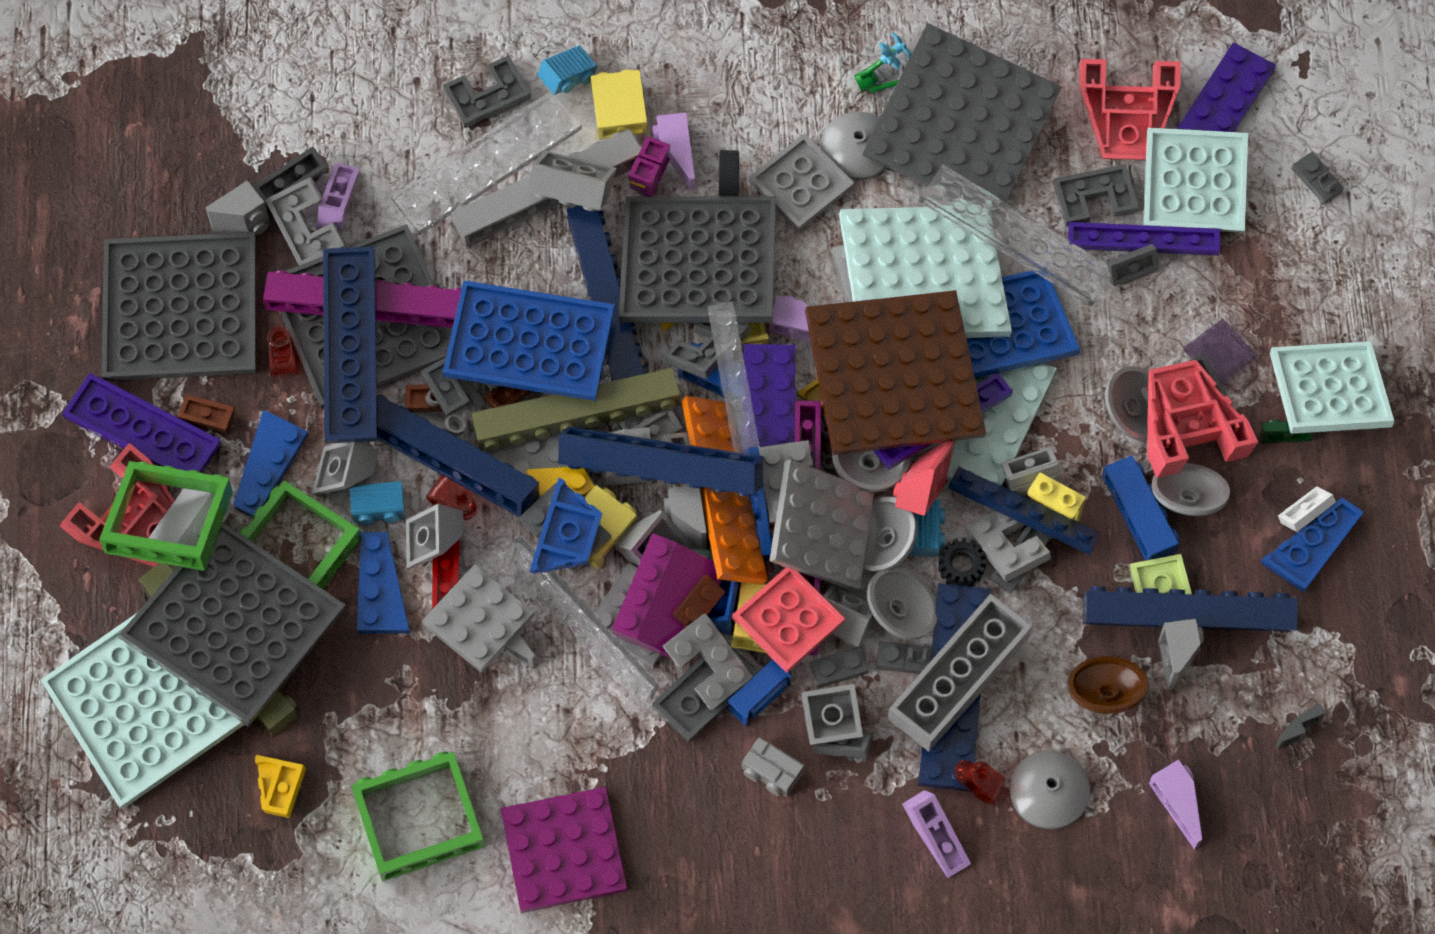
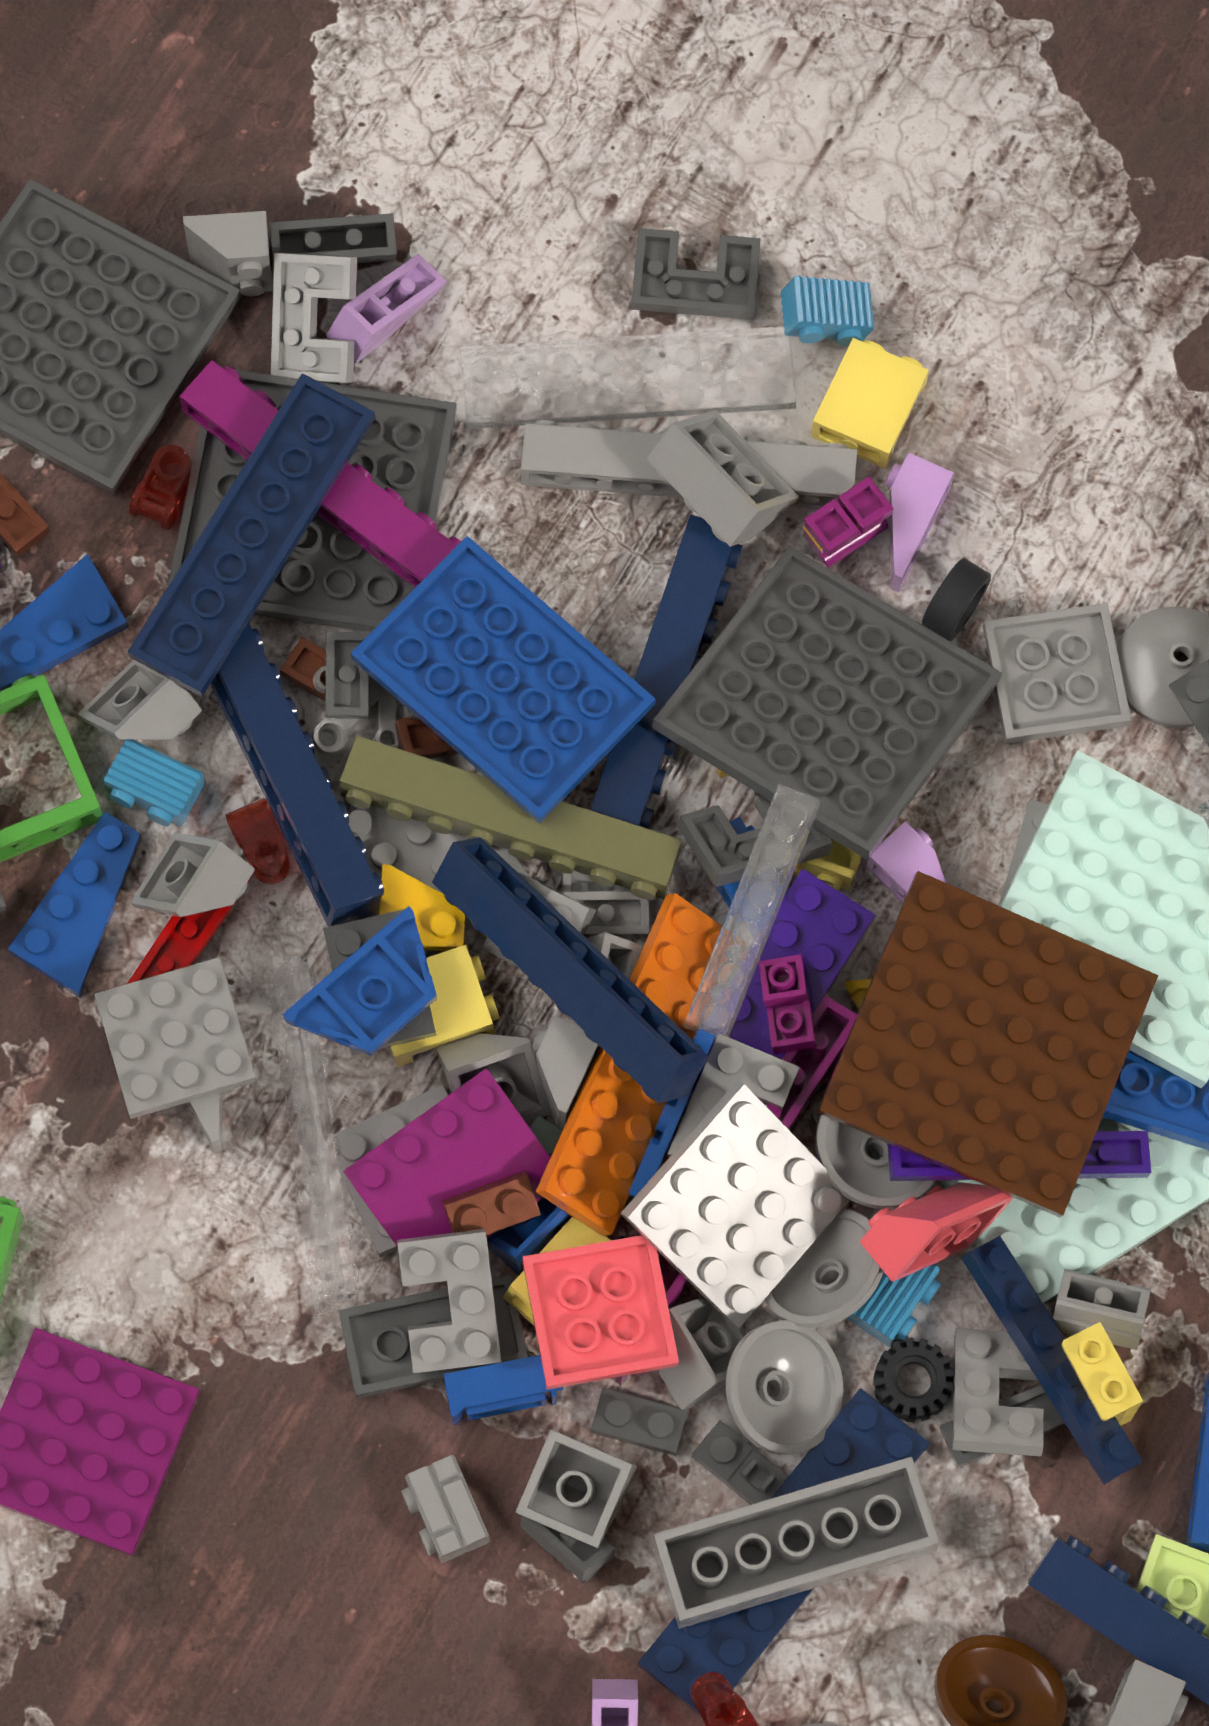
camera: 30 degrees right, 5 degrees up
none -> magenta slope [758,954,817,1054]

